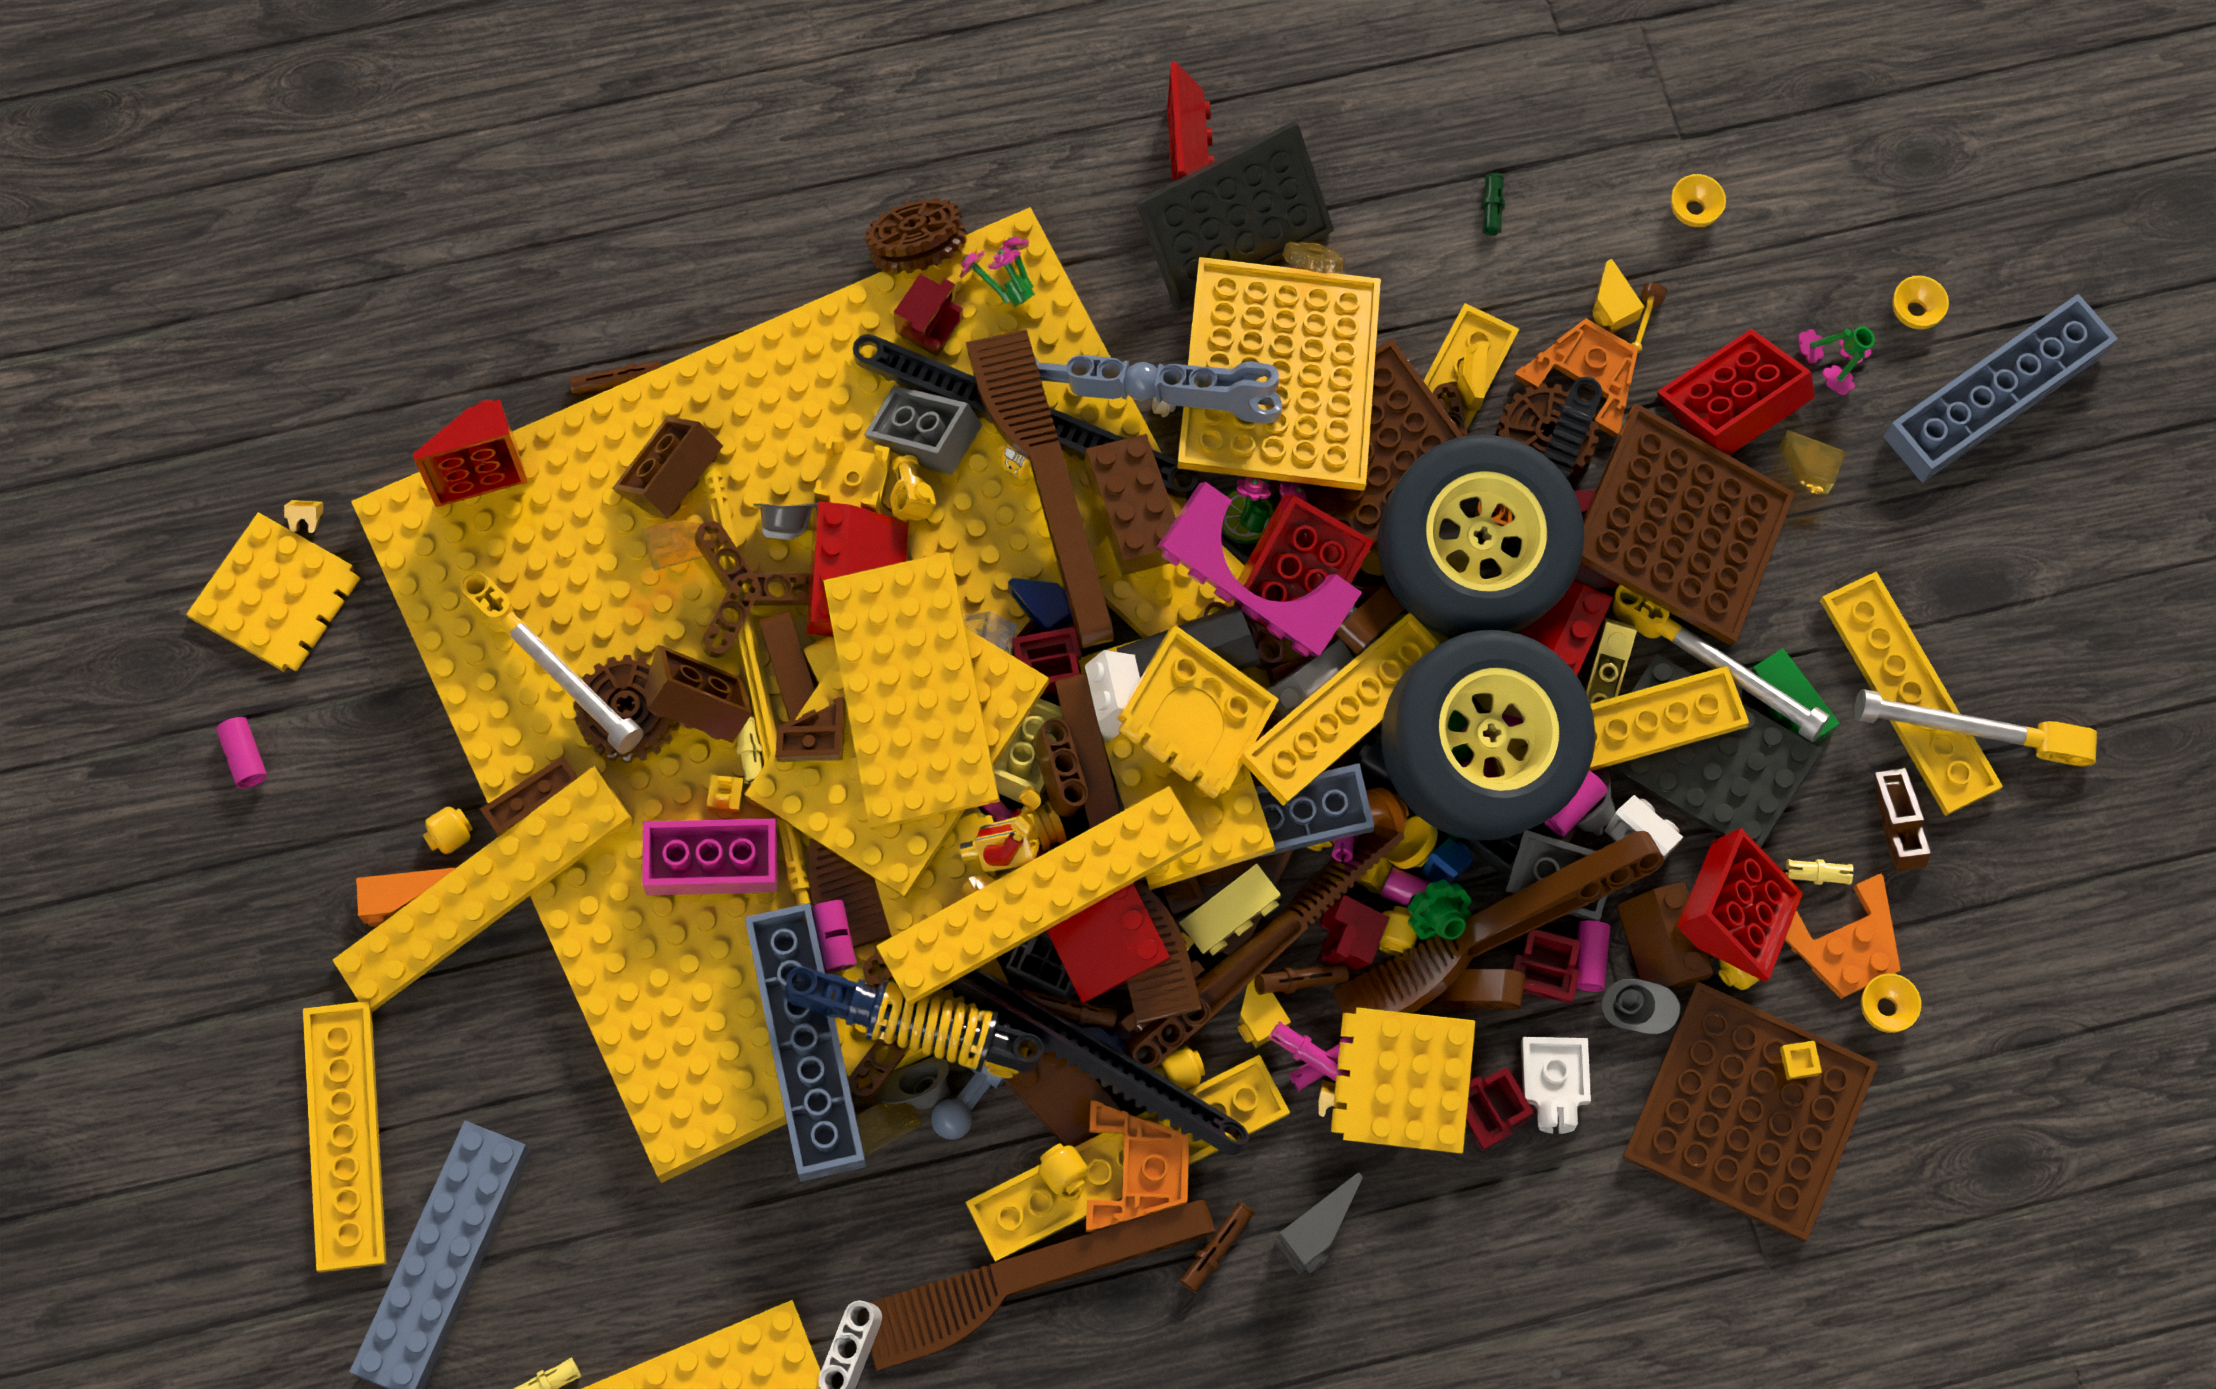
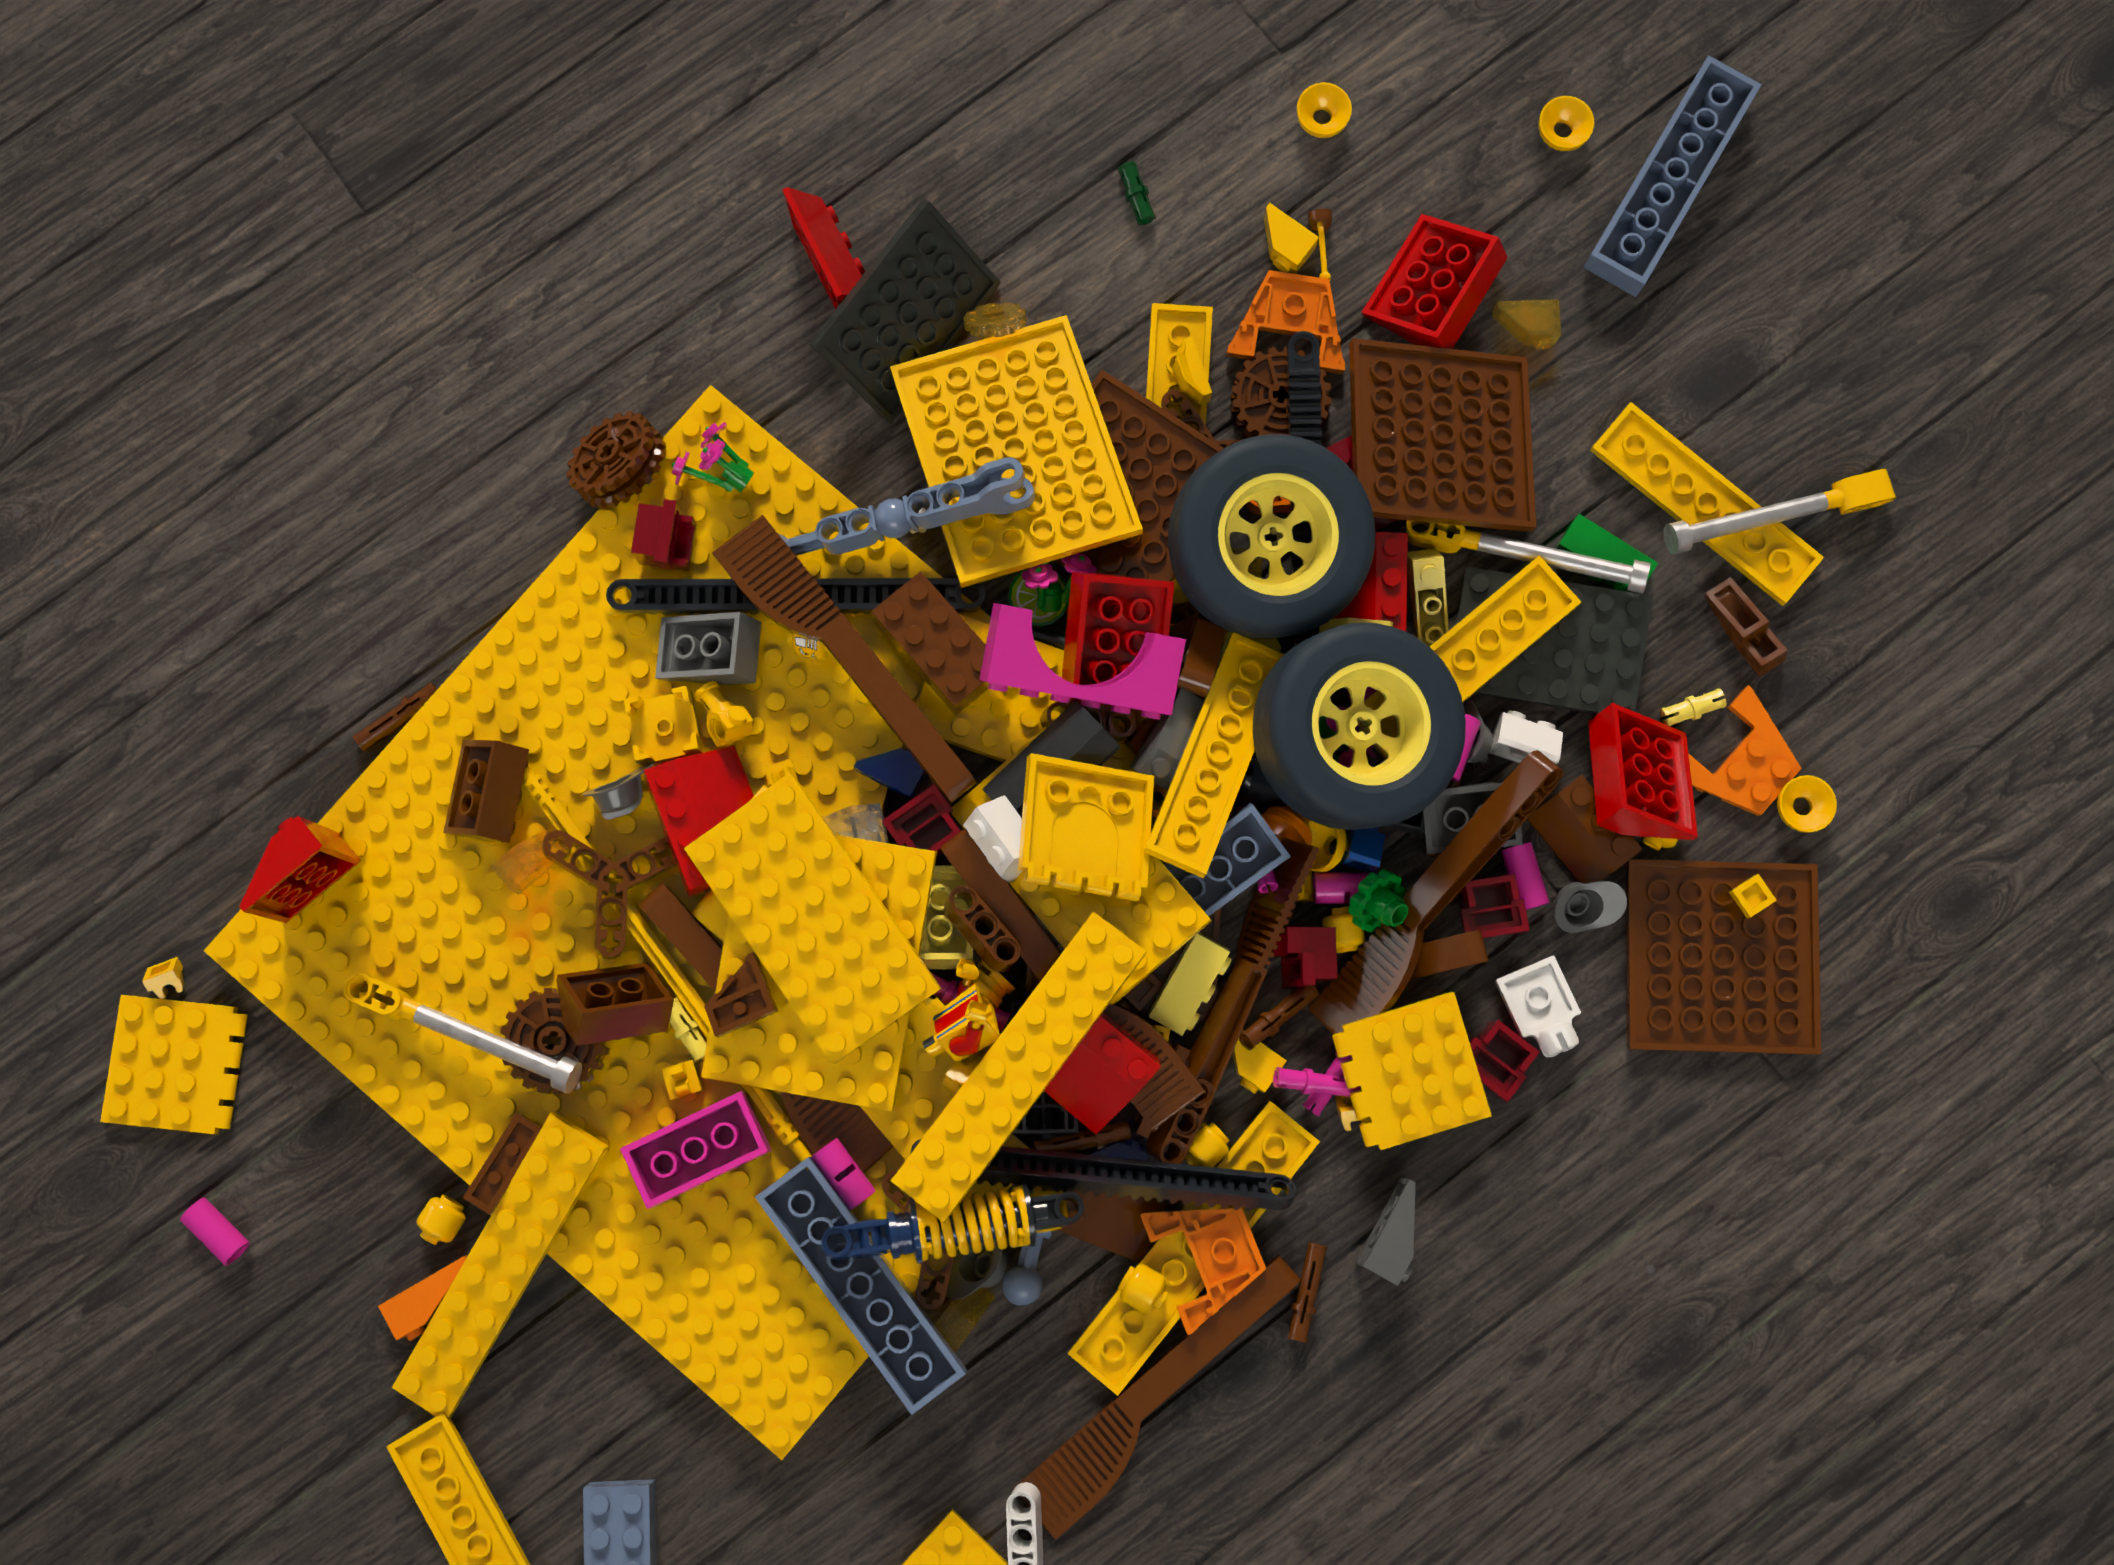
camera: 20 degrees left, 10 degrees up
plant [1798,326,1875,395] -> none

